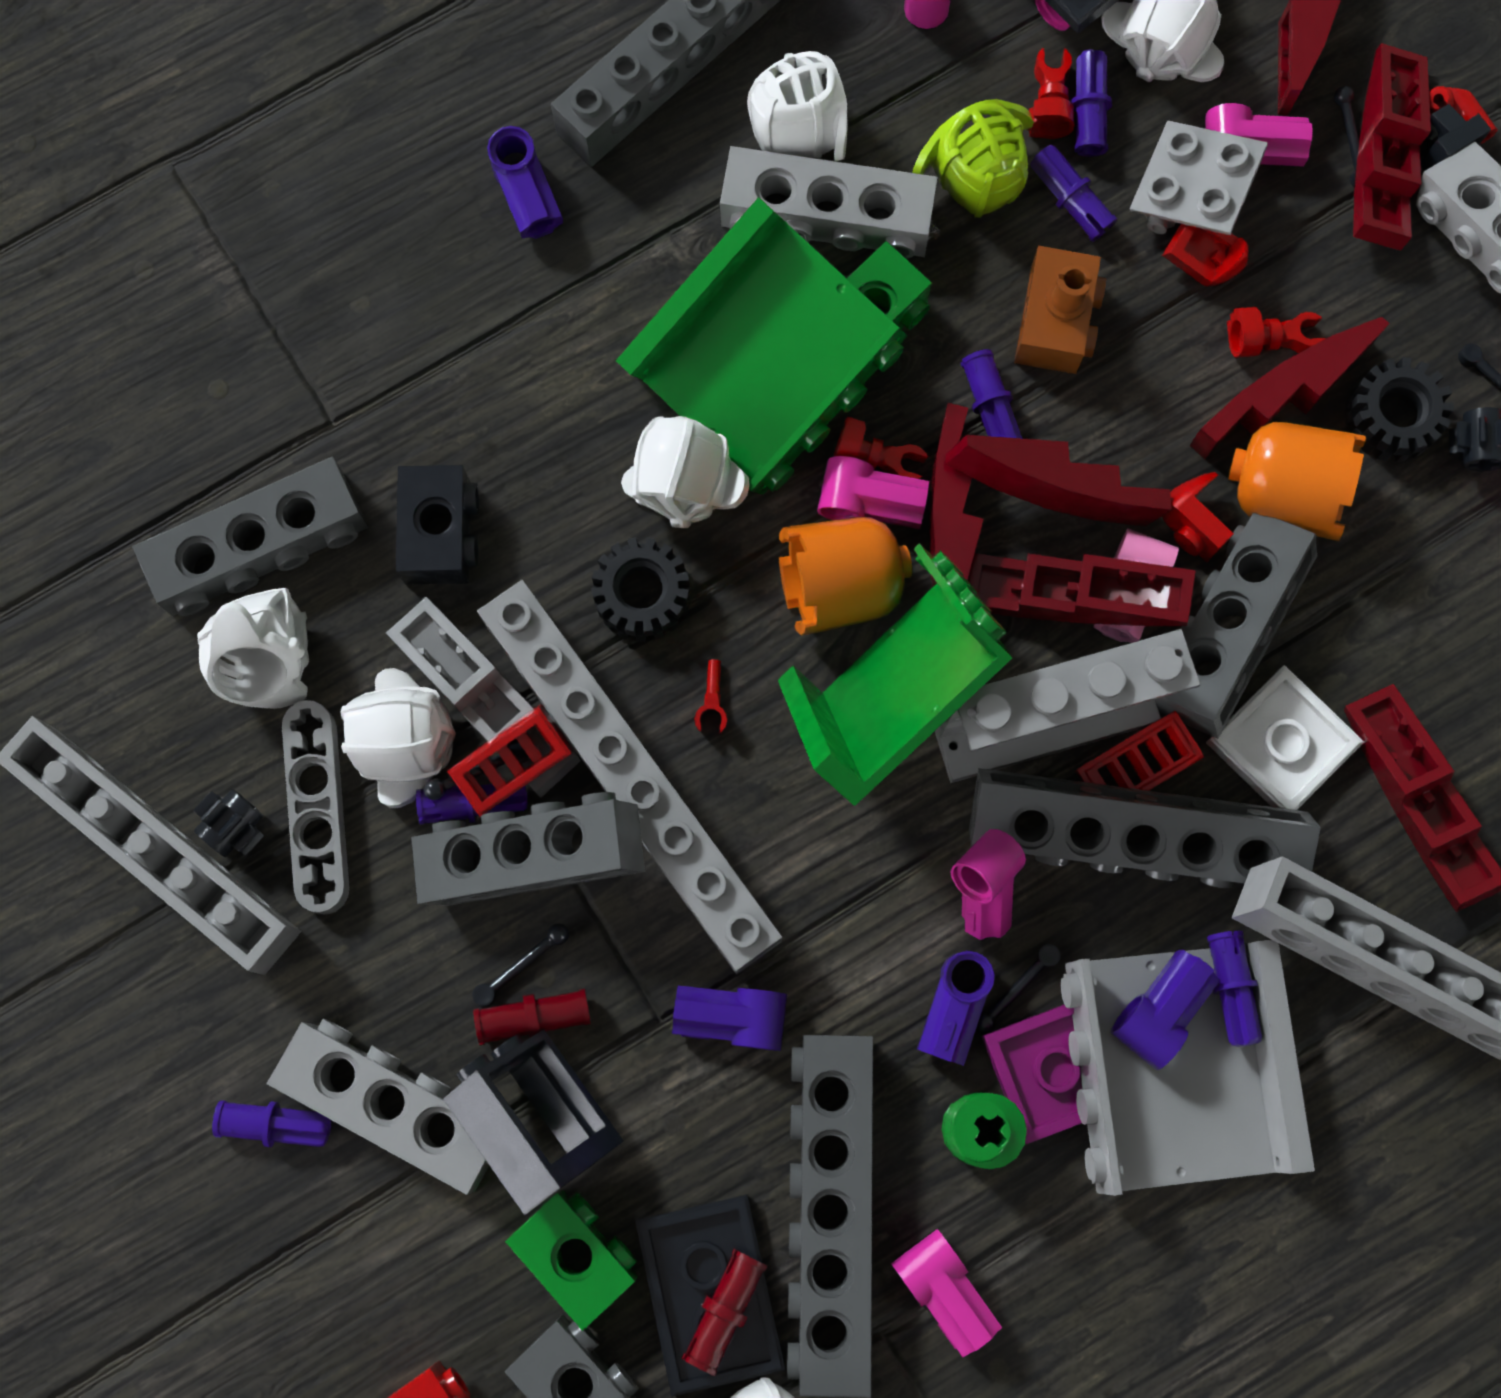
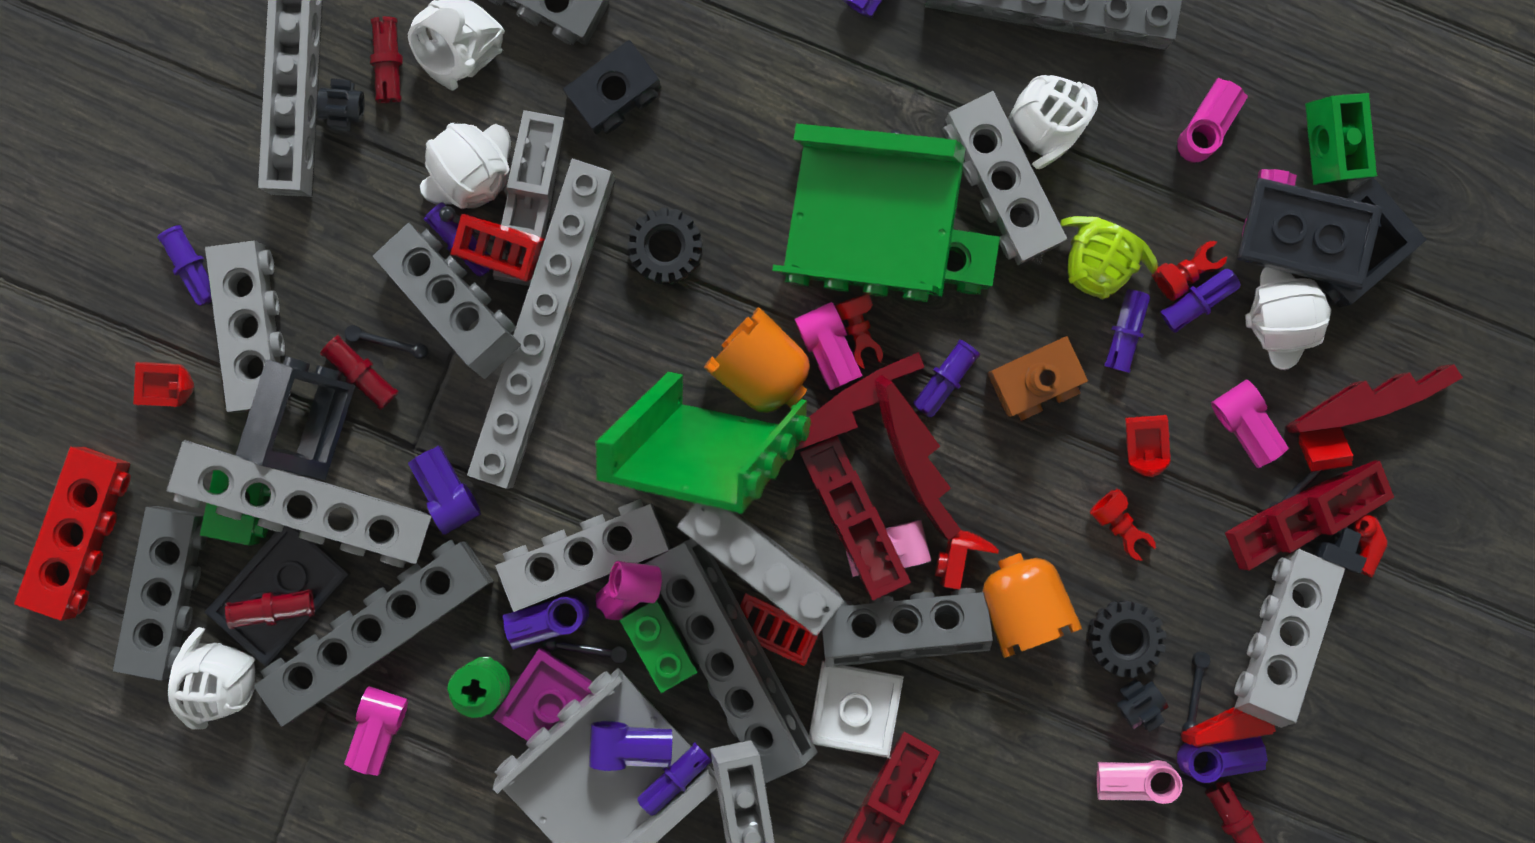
camera: 50 degrees right, 10 degrees up
light grey beam [282,700,349,915] -> none
white piece [621,416,750,528] -> none
red hand [694,659,728,733] -> none
light grey hinge [1130,120,1268,235] -> none
dark red slope [1189,317,1390,459] -> none
none -> red plate [133,362,195,407]
none -> light grey brick [167,440,431,568]
none -> dark red pin [370,16,403,103]
none -> light grey brick [495,499,671,612]
none -> green brick [620,597,699,693]
none -> red tile [1299,427,1353,472]

